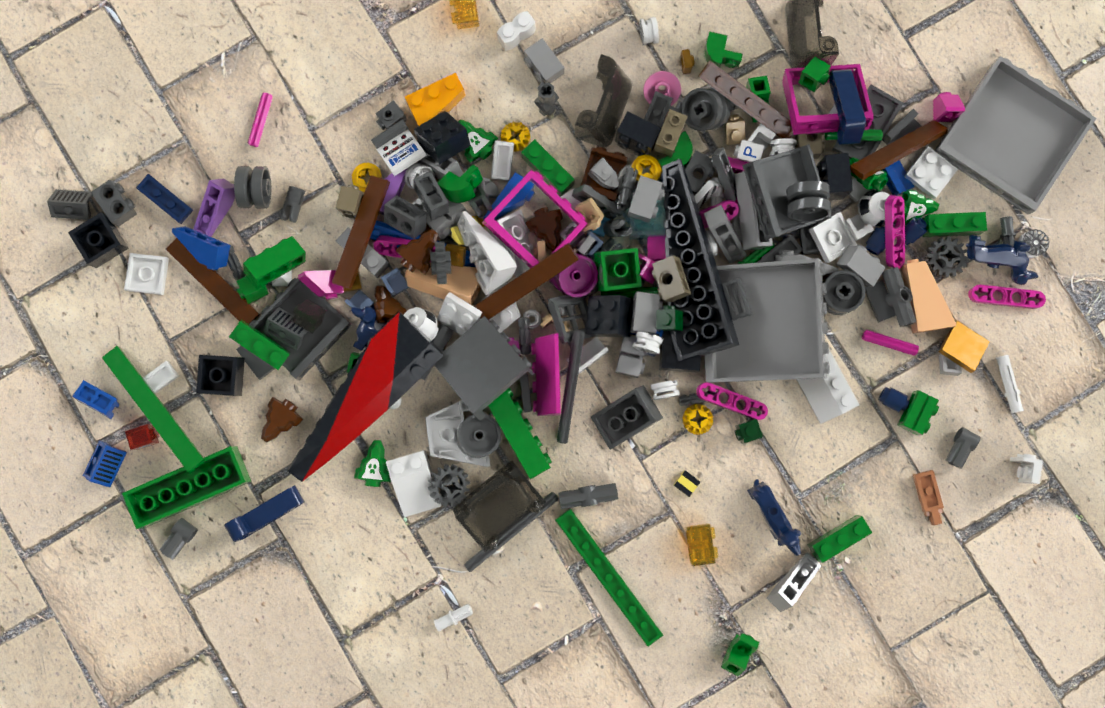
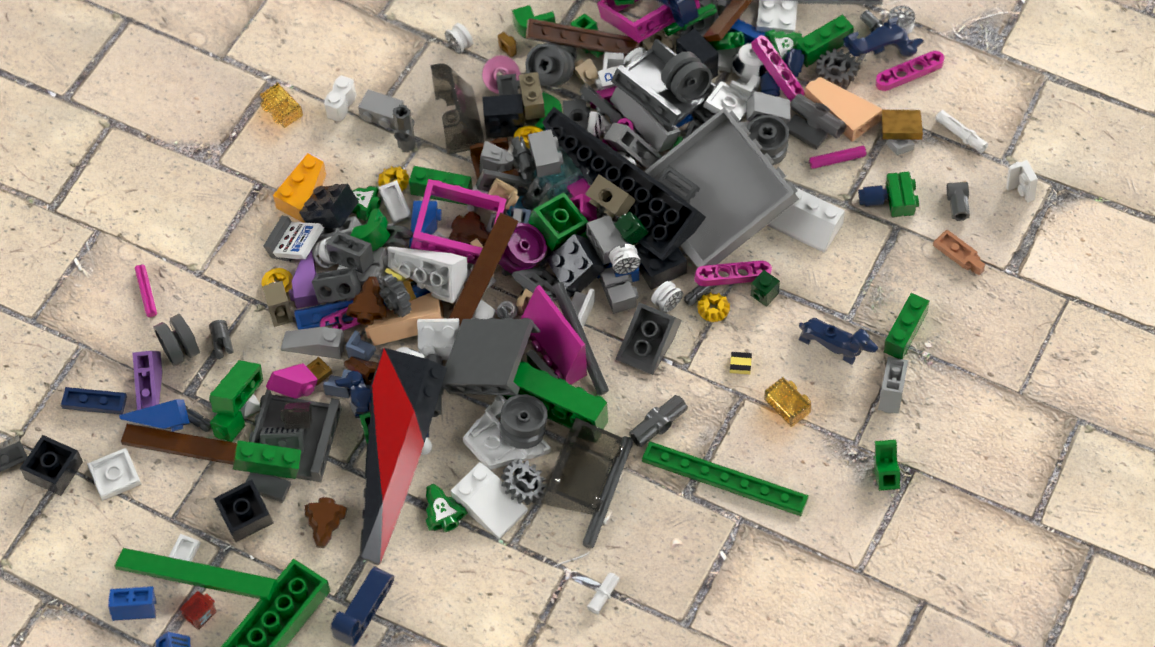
camera: 30 degrees left, 25 degrees down
dark grey brick [91,180,137,227] -> none
reddish brown tile [332,176,390,289] -> none
dark grey brick [375,100,407,130] -> none

